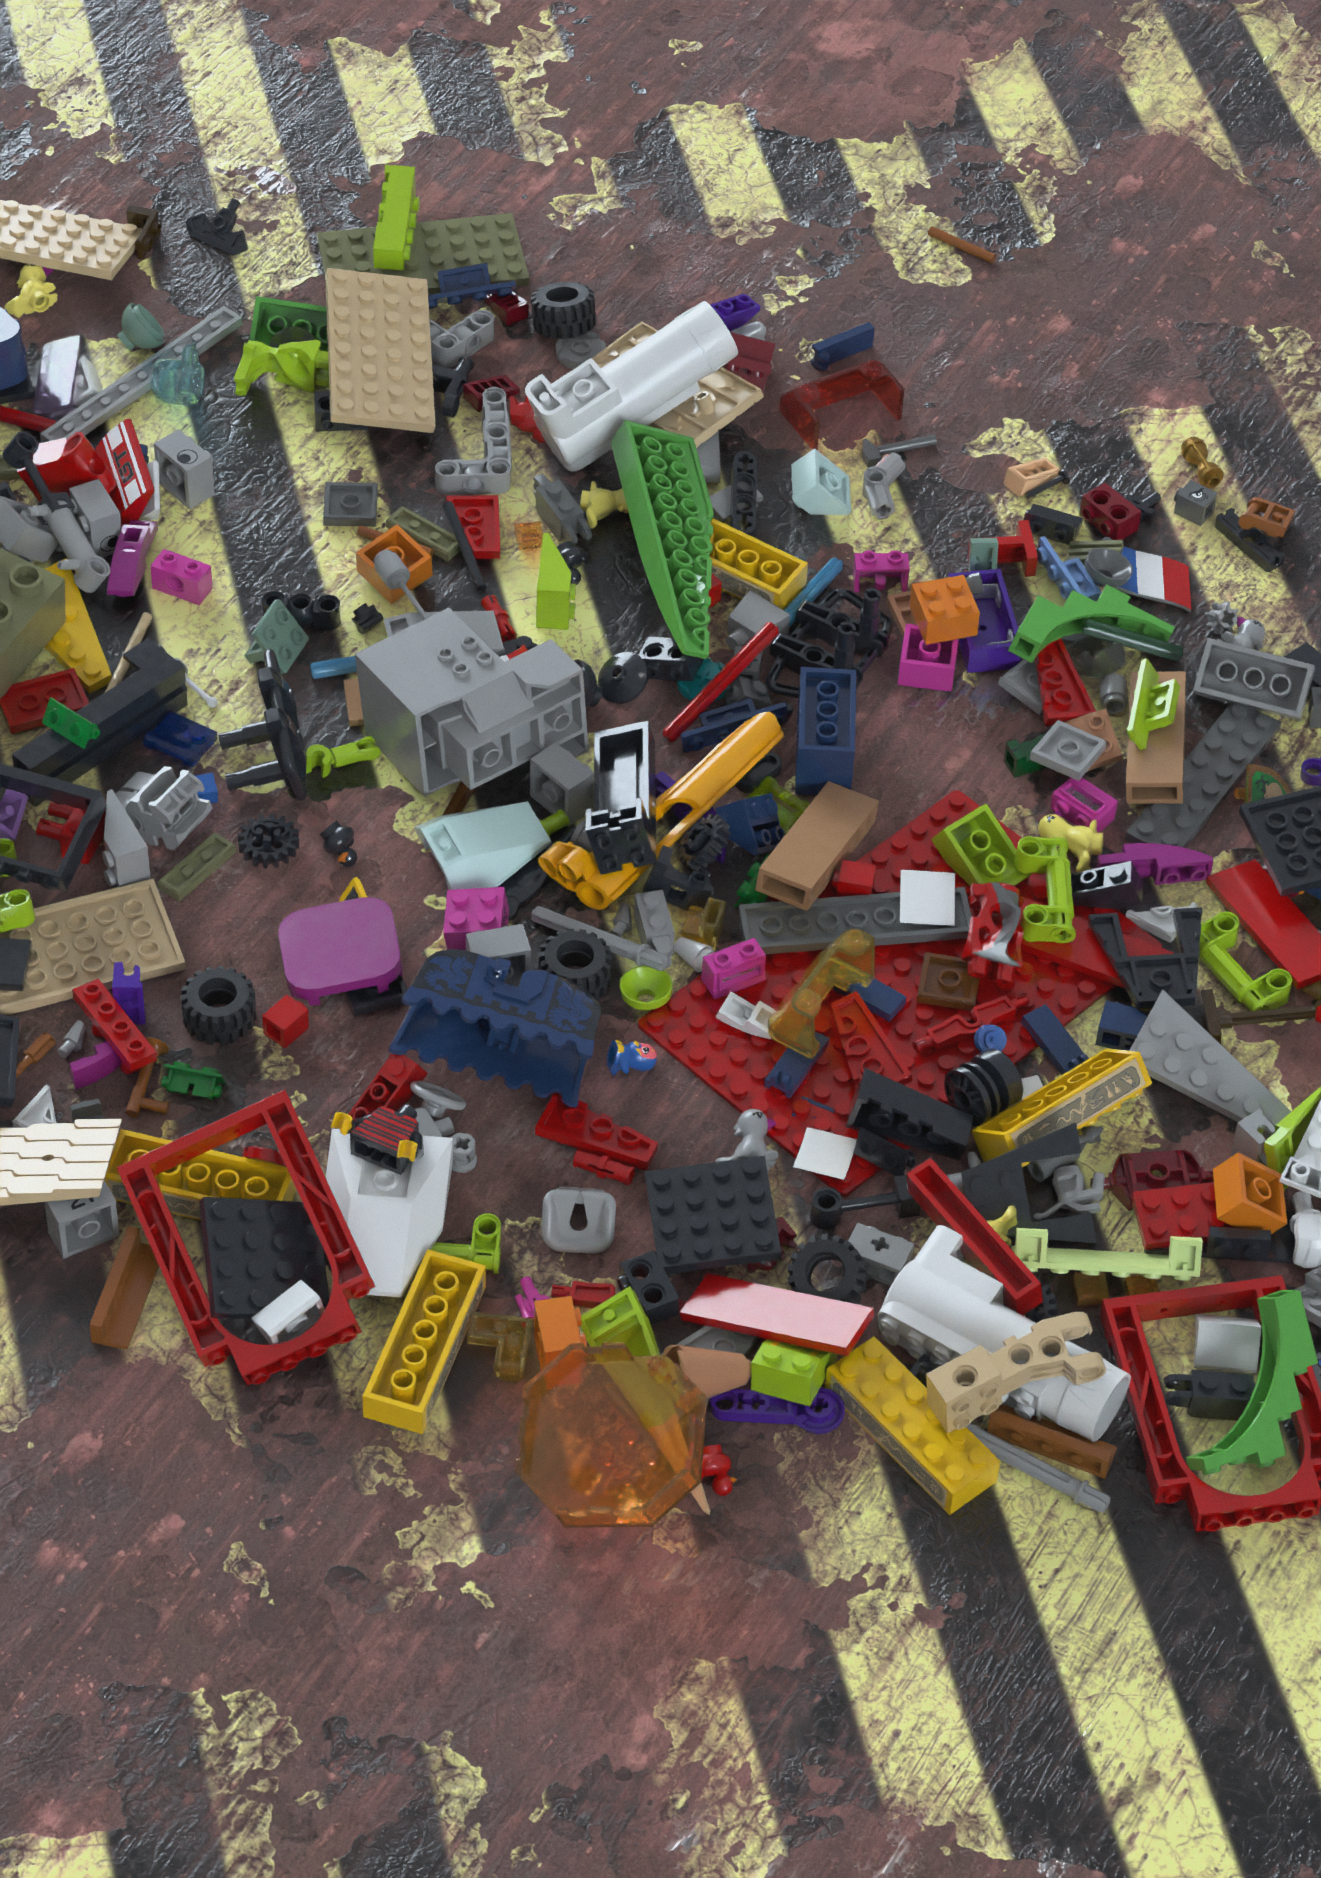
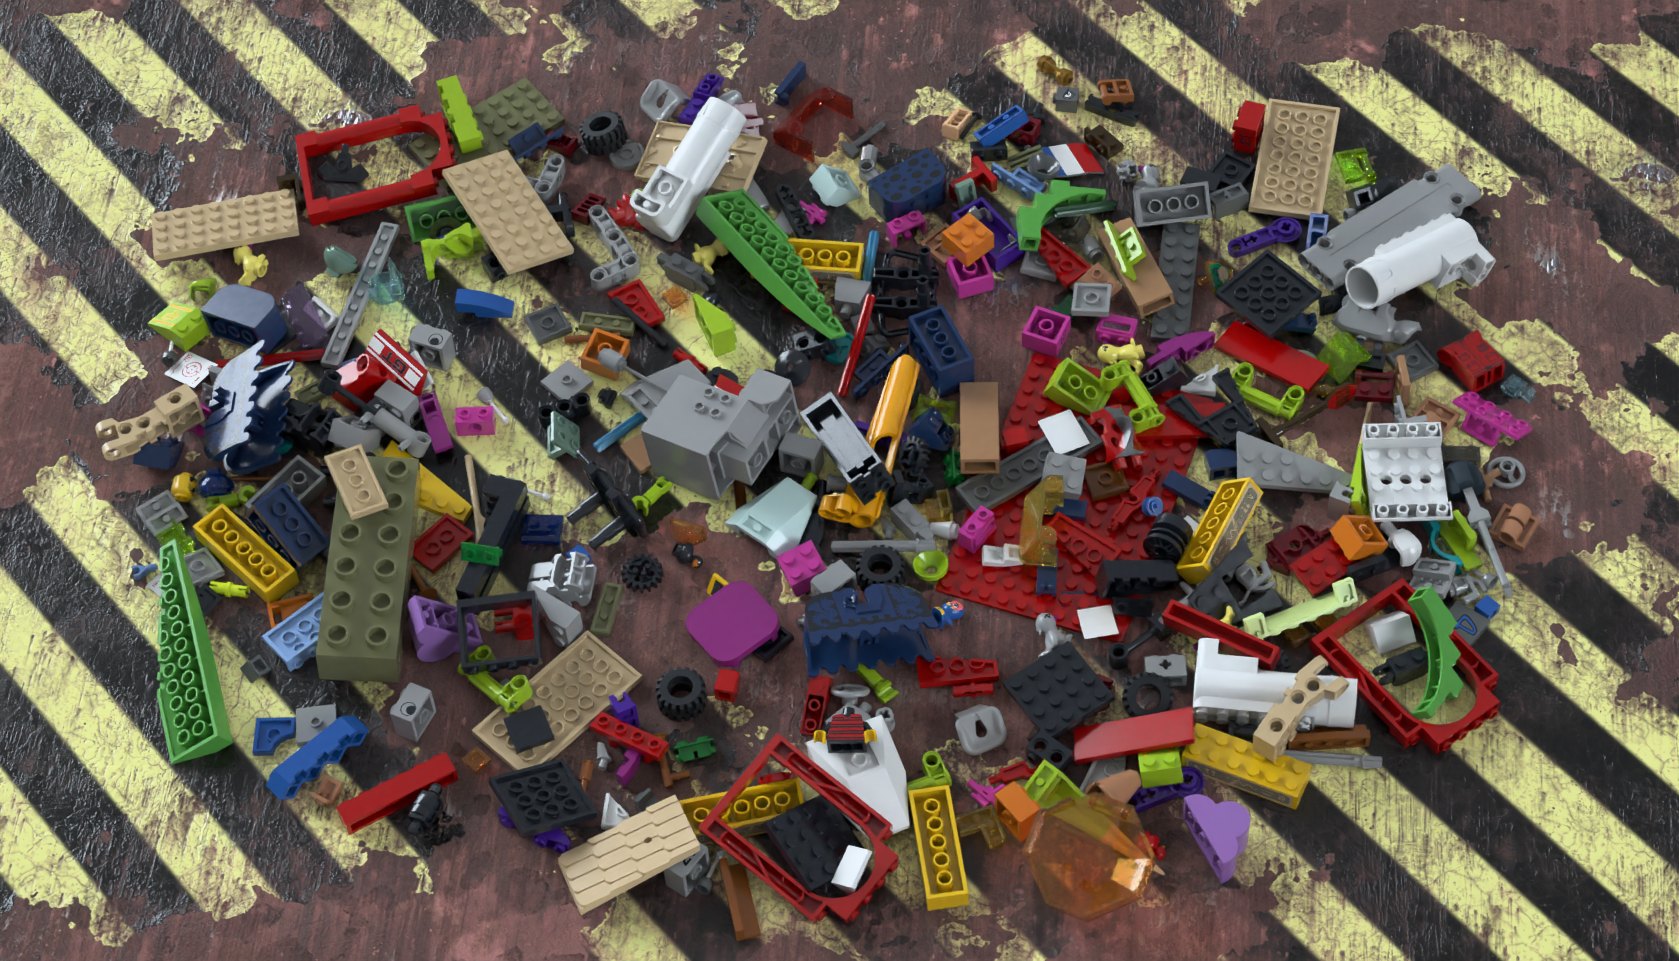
camera: 20 degrees left, 5 degrees up
none -> red door [294,104,457,226]
none -> blue slope [455,289,515,318]
none -> hinge [476,387,510,424]
none -> light grey plate [541,360,594,400]
none -> light grey piece [640,79,691,123]
none -> clear orange slope [669,516,707,546]
none -> dark grey hinge [694,850,724,895]
none -> dark pink piece [799,200,827,225]
none -> lime piece [856,664,899,704]
none -> dark blue brick [868,148,946,223]
none -> blue slope [973,105,1029,147]
none -> dark pink brick [1022,306,1071,358]
none -> light grey brick [1039,451,1087,500]
none -> dark brown bracket [1084,125,1124,160]
none -> medium lavender brick [1182,794,1250,884]

